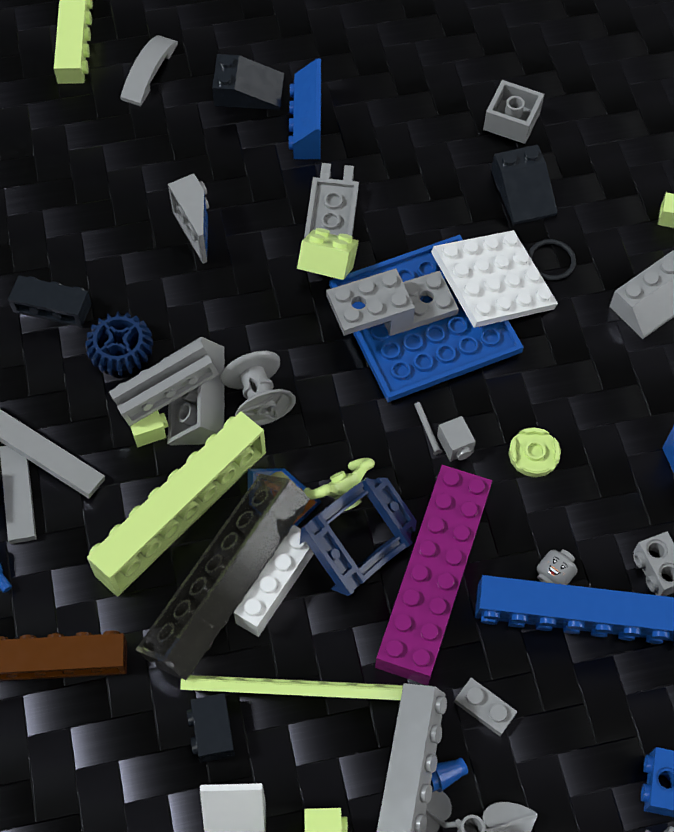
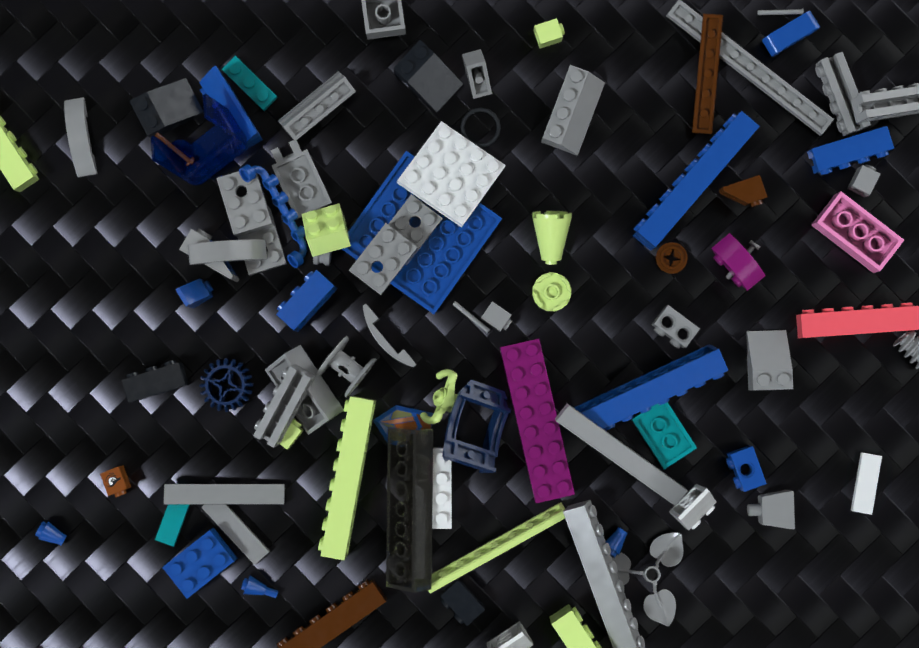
camera: 25 degrees left, 25 degrees up
light grey plate [454,678,517,736] -> none
light grey head [537,549,577,585] -> none
none -> clear blue windscreen [151,93,248,185]
none -> reddish brown piece [155,132,195,167]
none -> blue slope [175,278,213,309]
none -> light grey slope [188,239,267,265]
none -> light grey bracket [217,171,287,275]
none -> teal plate [222,56,278,111]
none -> blue bar [239,164,307,268]
none -> blue brick [276,270,338,332]
none -> light grey brick [278,71,356,141]
none -> light grey wheel [313,252,332,266]
none -> light grey slope [363,304,417,367]
none -> light grey slope [462,49,492,99]
none -> yellowish green cone [532,211,572,265]
none -> light grey tile [555,403,688,506]
none -> teal plate [631,402,697,469]
none -> white slope [669,484,716,530]

